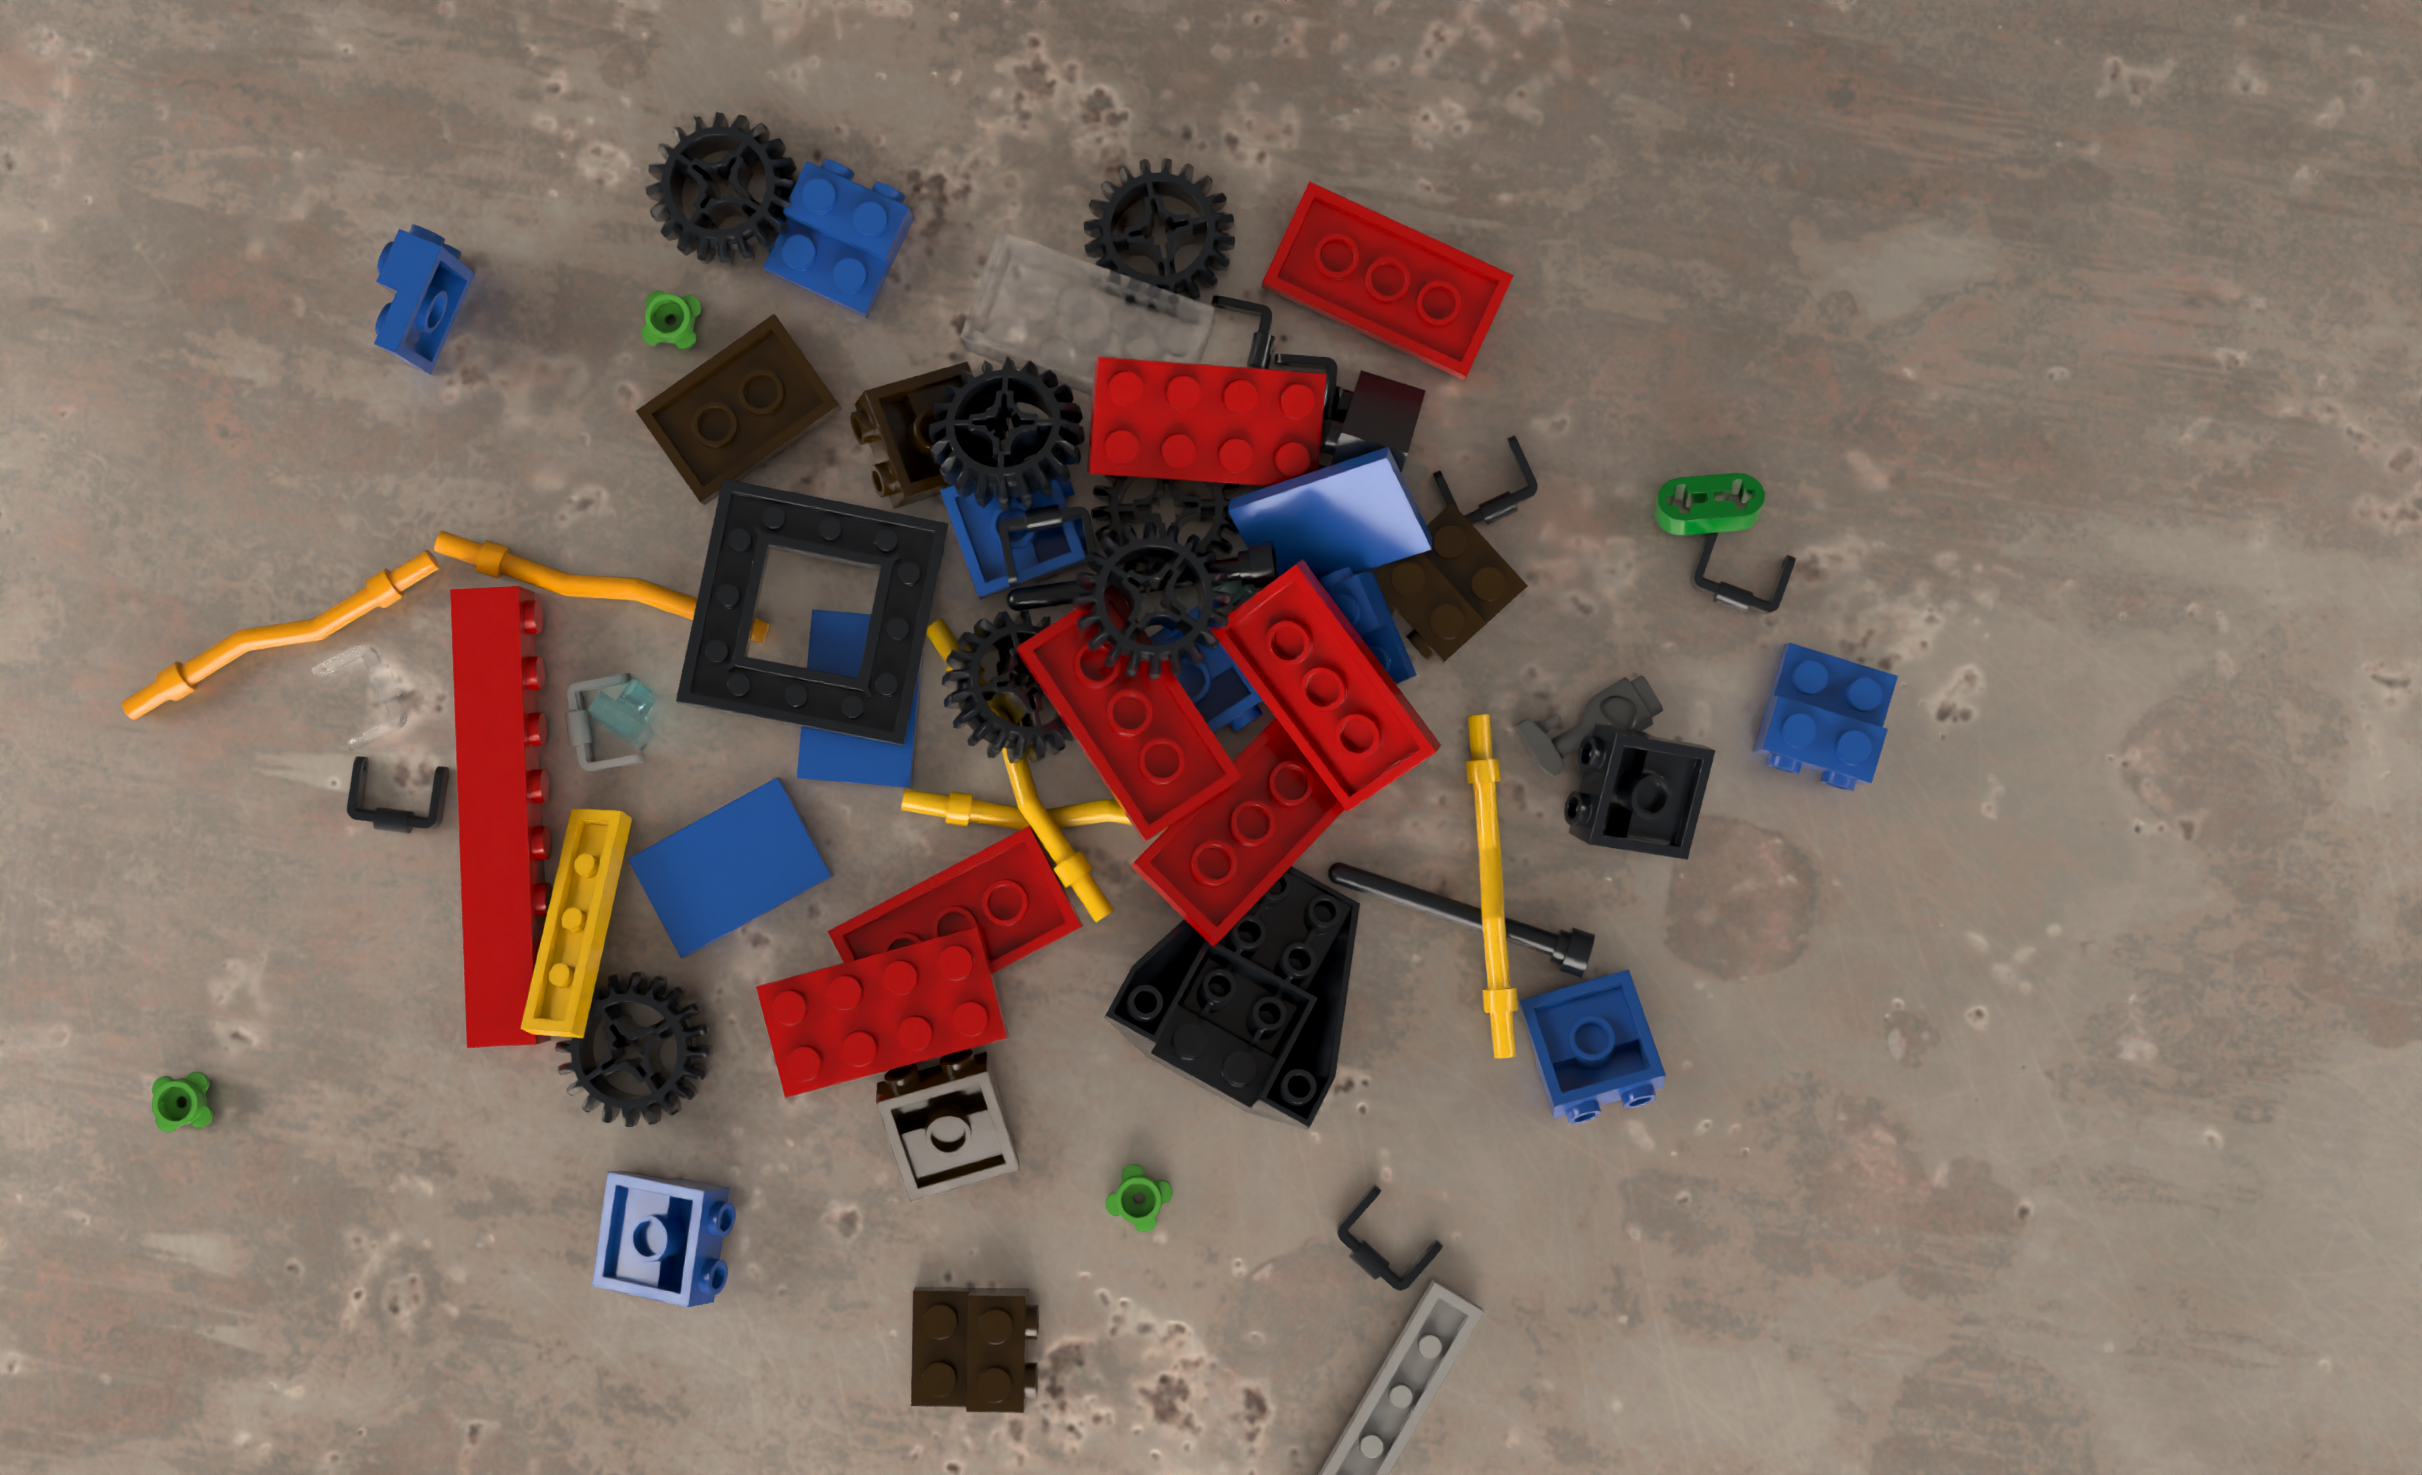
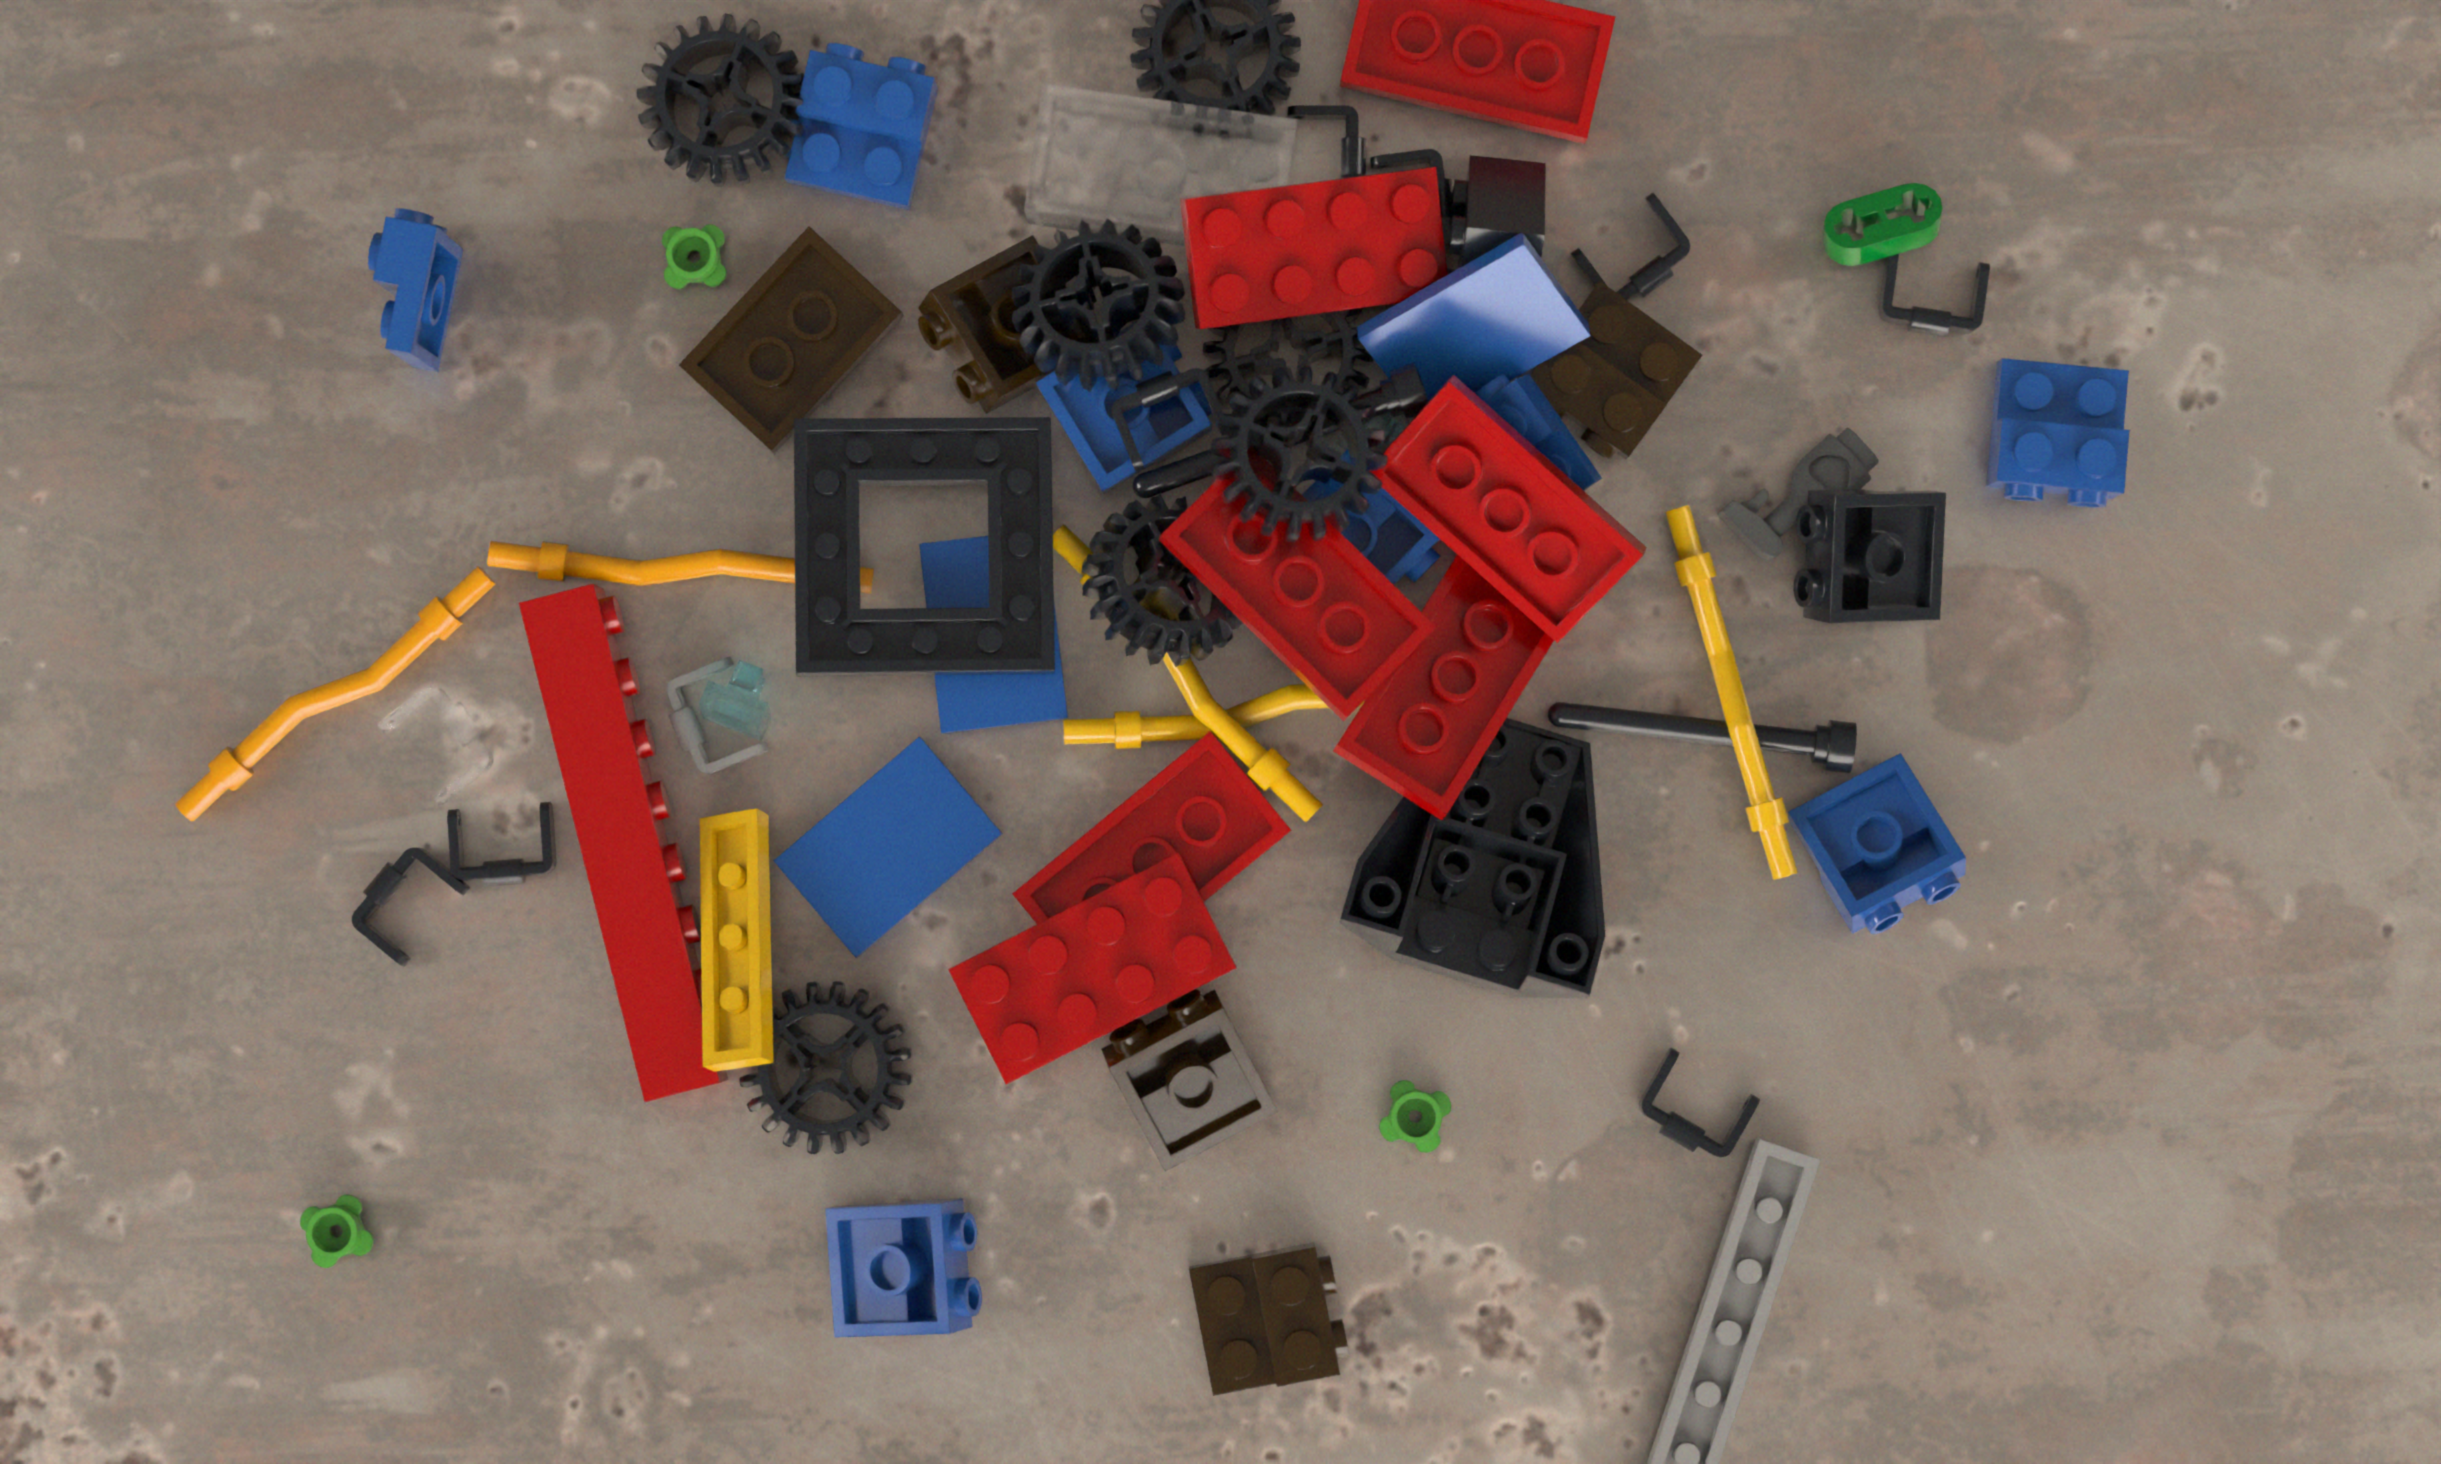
camera: 15 degrees left, 0 degrees up
none -> black piece [352,848,470,967]

